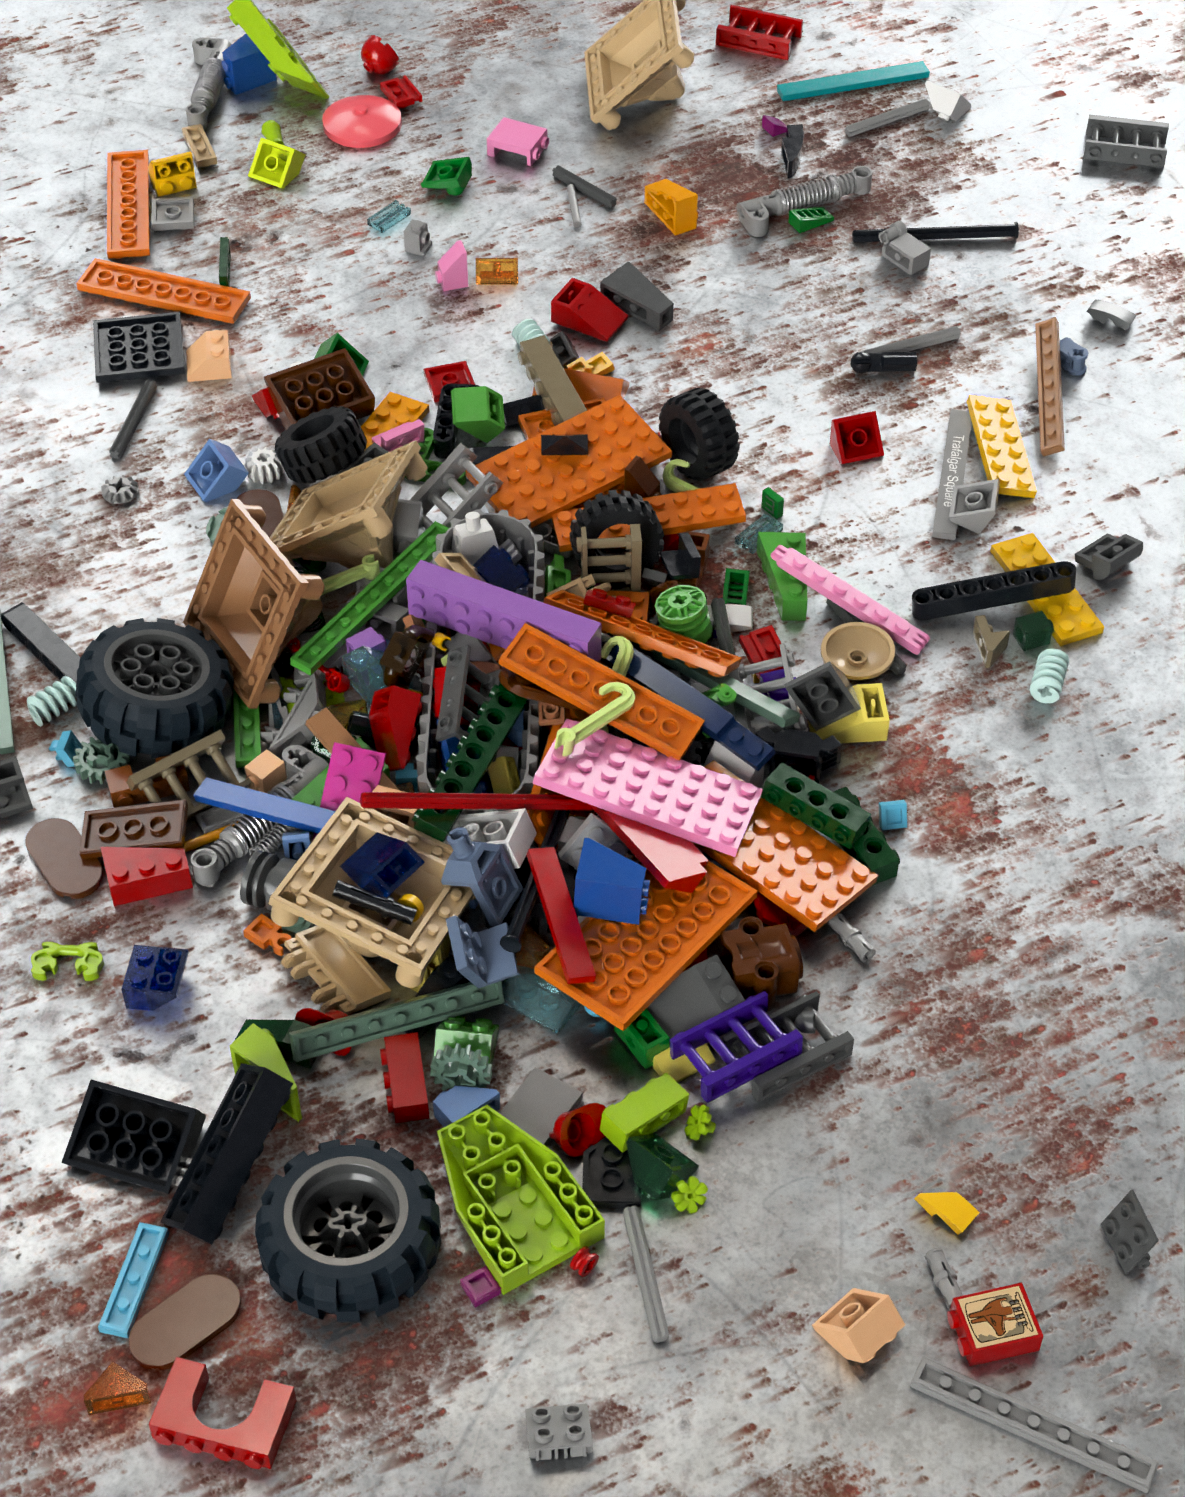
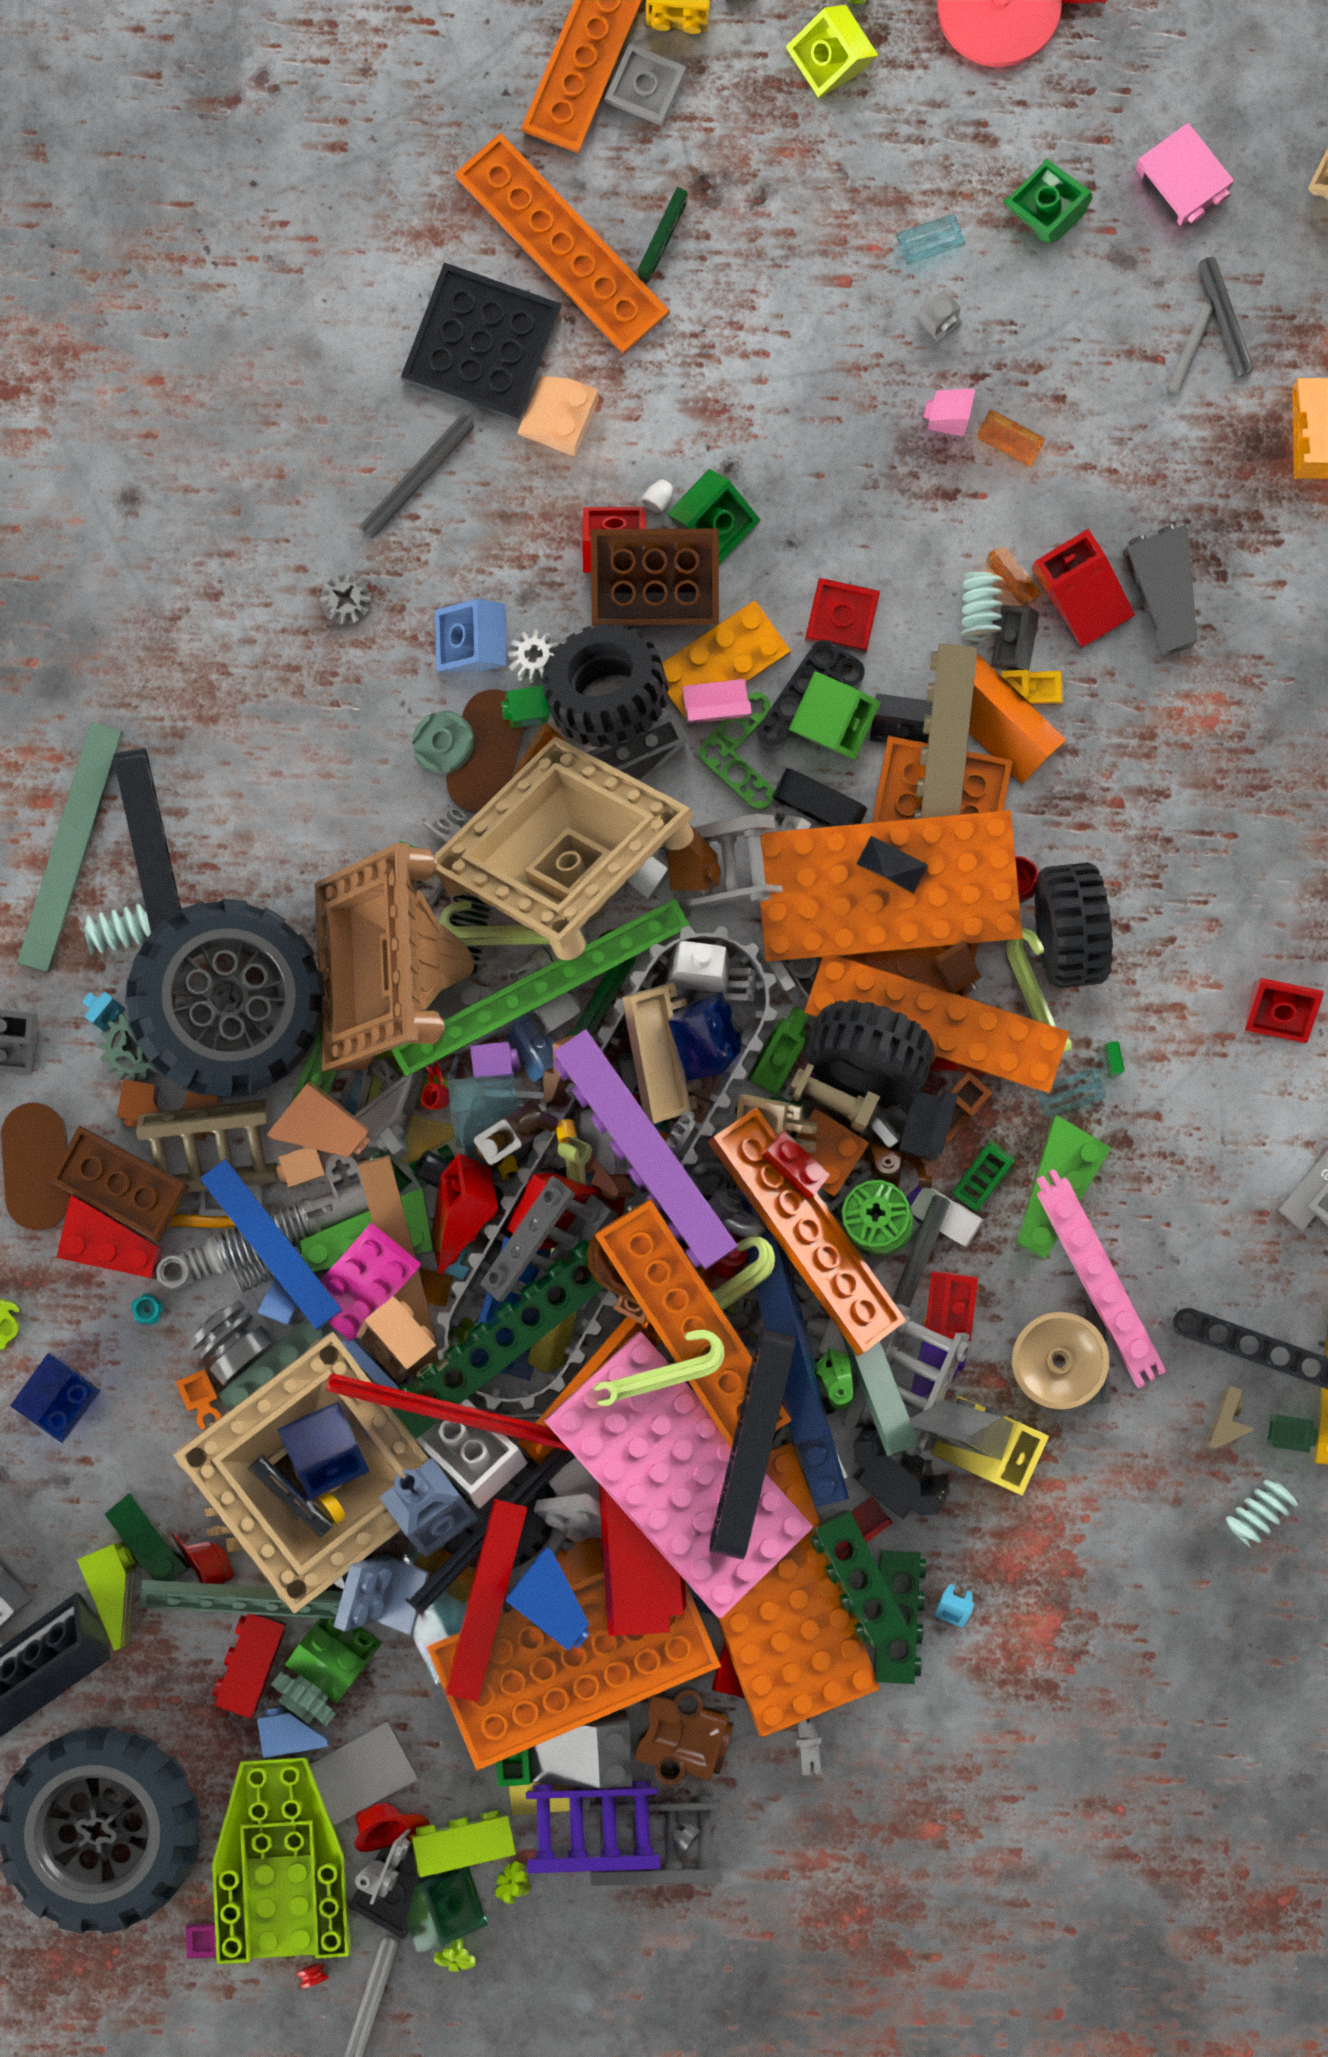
camera: 30 degrees right, 35 degrees up
none -> teal plate [131,1293,163,1325]
none -> nougat slope [267,1081,370,1157]
none -> light grey hinge [355,1829,411,1905]
none -> green brick [501,685,550,729]
none -> reddish brown slope [667,825,721,890]
none -> black beam [709,1329,795,1560]
none -> clear orange slope [986,547,1042,606]

